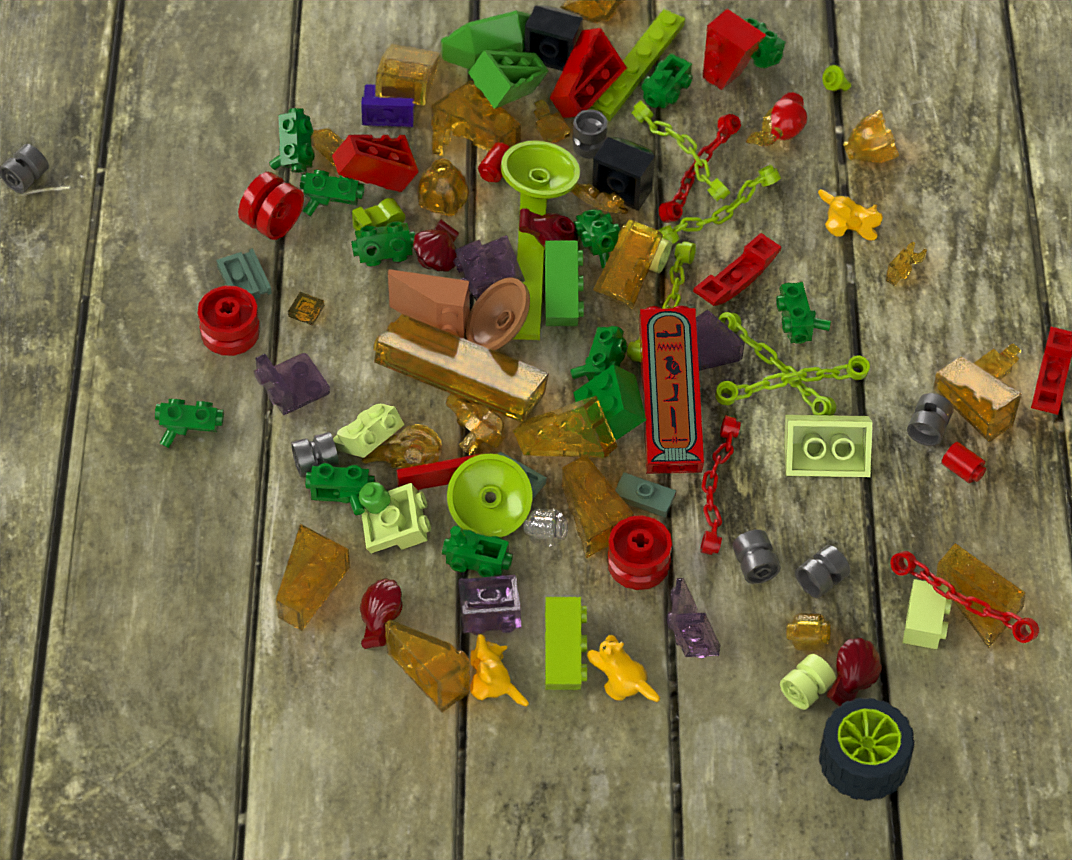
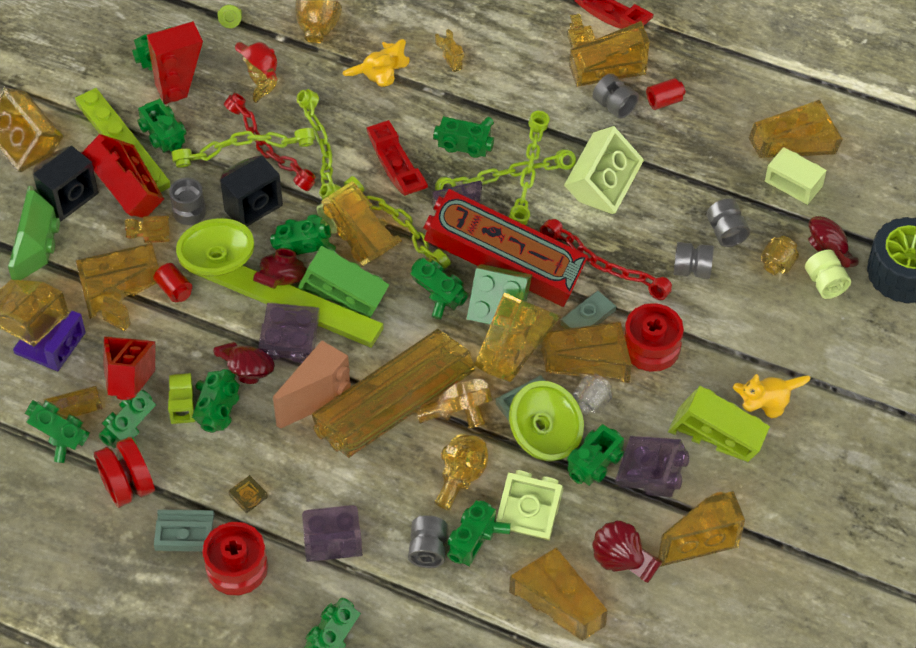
camera: 65 degrees left, 0 degrees up
yellowish green plate [333,403,404,458] -> none
bright green piece [359,482,391,514] -> none
red tile [396,454,480,490] -> none
clear yellow piece [417,158,469,216] -> none
medium nougat dish [466,278,530,352] -> none
bright green wedge [468,50,549,109] -> none
yellow animal [470,634,529,706] -> none
clear yellow slope [571,183,629,215] -> none
bracket [667,578,721,658] -> none
red piece [890,551,1039,643] -> none

